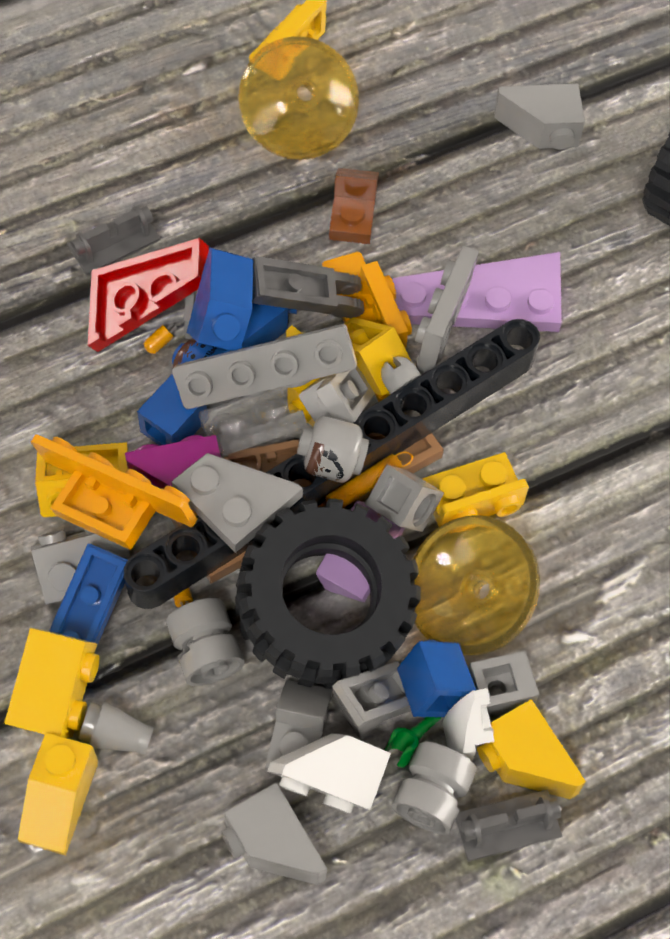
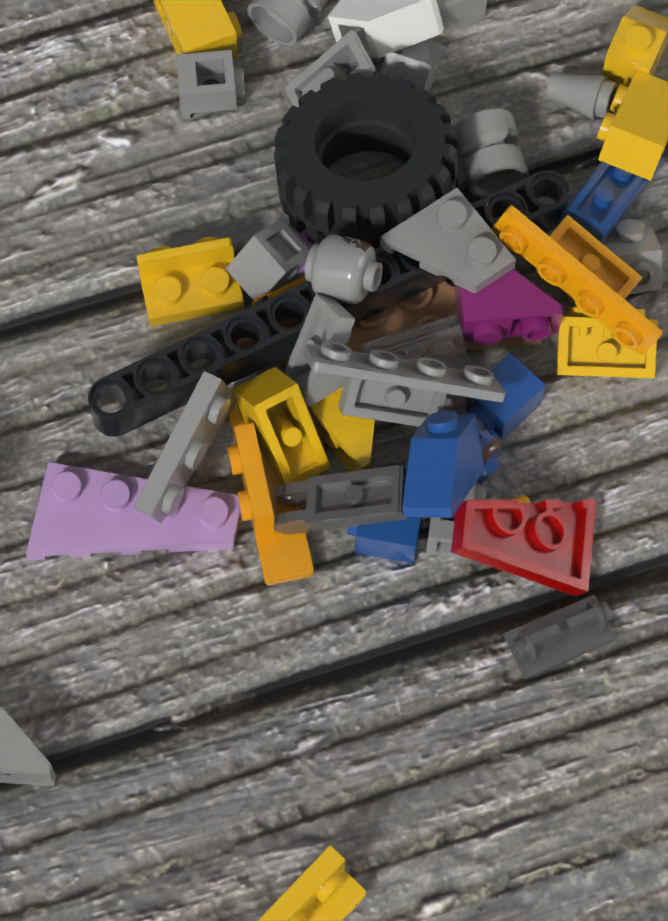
camera: 170 degrees left, 5 degrees up
clear yellow dish [238,36,359,160] -> none
dark orange slope [329,168,379,244] -> none
light grey hinge [381,356,421,394] -> none
green hand [384,717,441,767] -> none
blue brick [397,640,476,717] -> none
clear yellow dish [413,515,540,656] -> none
white slope [442,688,494,762] -> none

